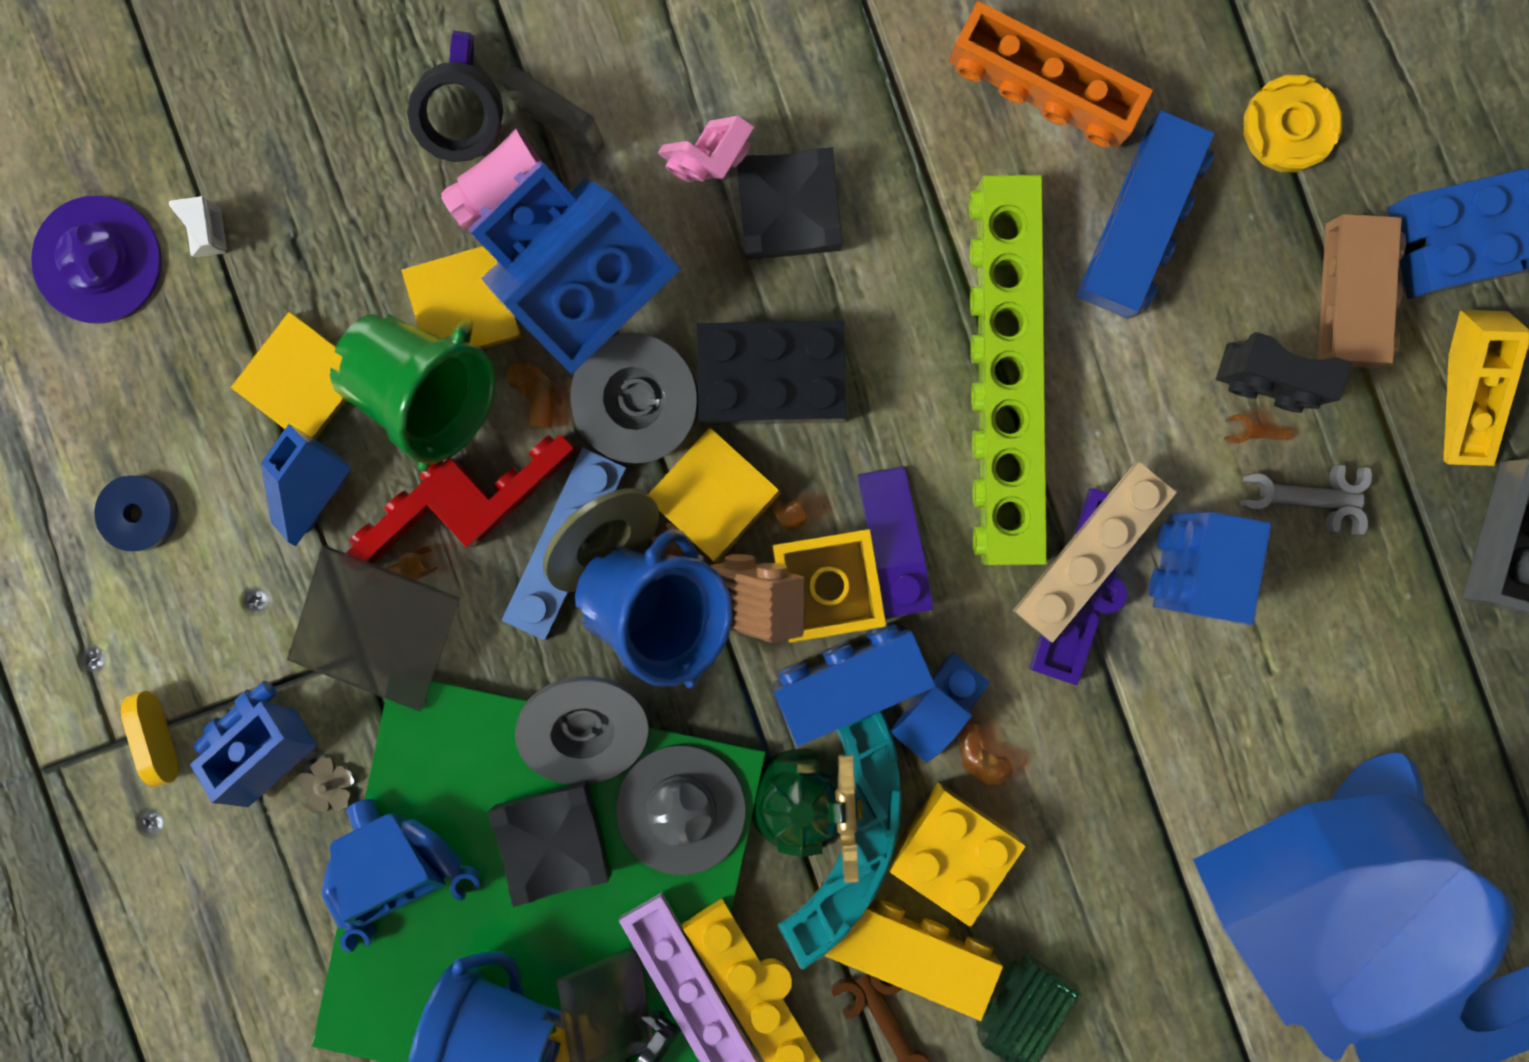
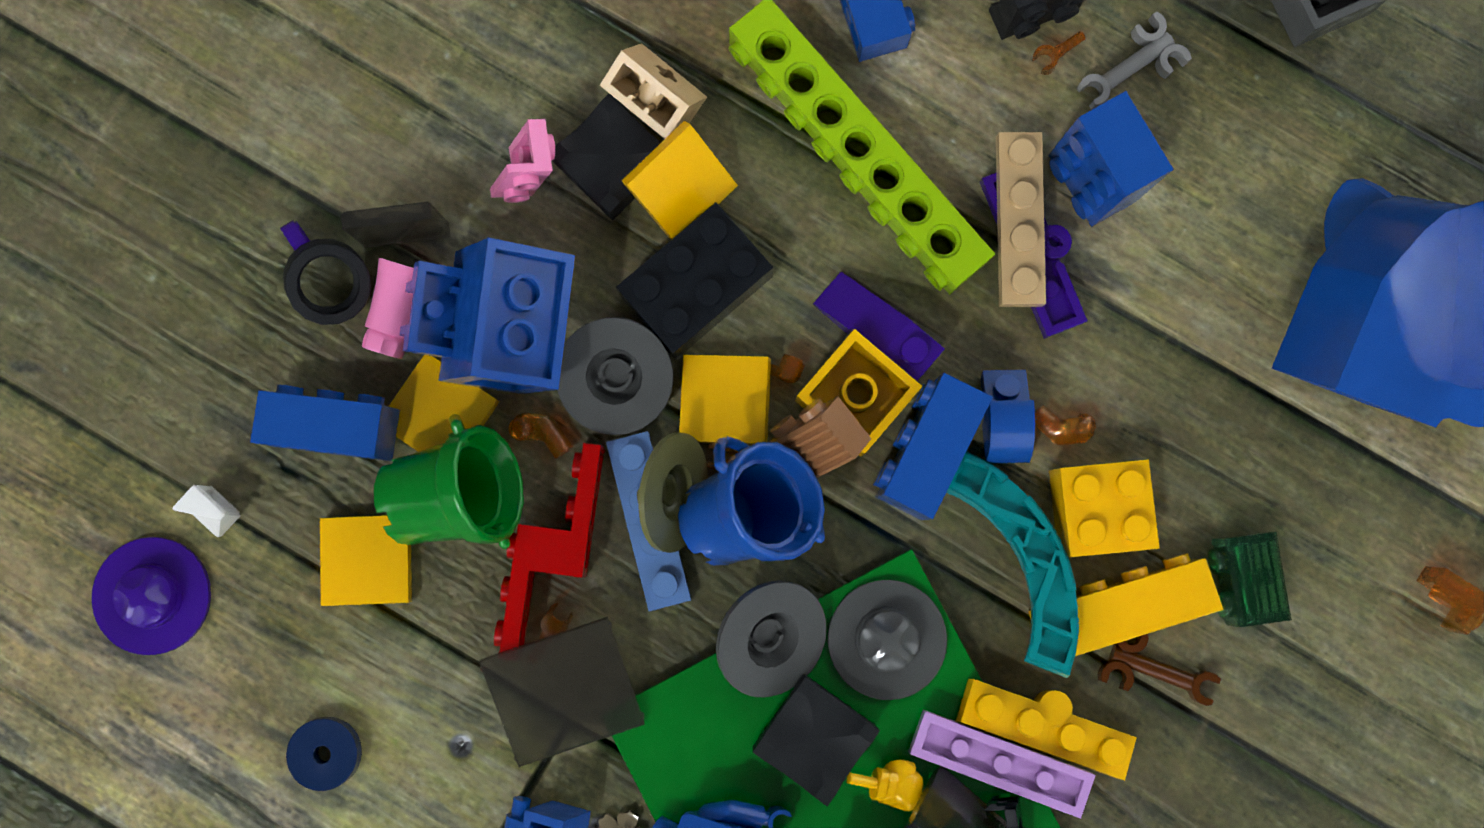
camera: 40 degrees left, 5 degrees down
blue slope [261,424,352,546] -> none
dark green helmet [751,748,863,883] -> none
none -> blue brick [250,385,400,461]
none -> tan brick [600,43,707,139]
none -> yellow tile [622,121,738,240]
none -> yellow piece [846,759,923,812]

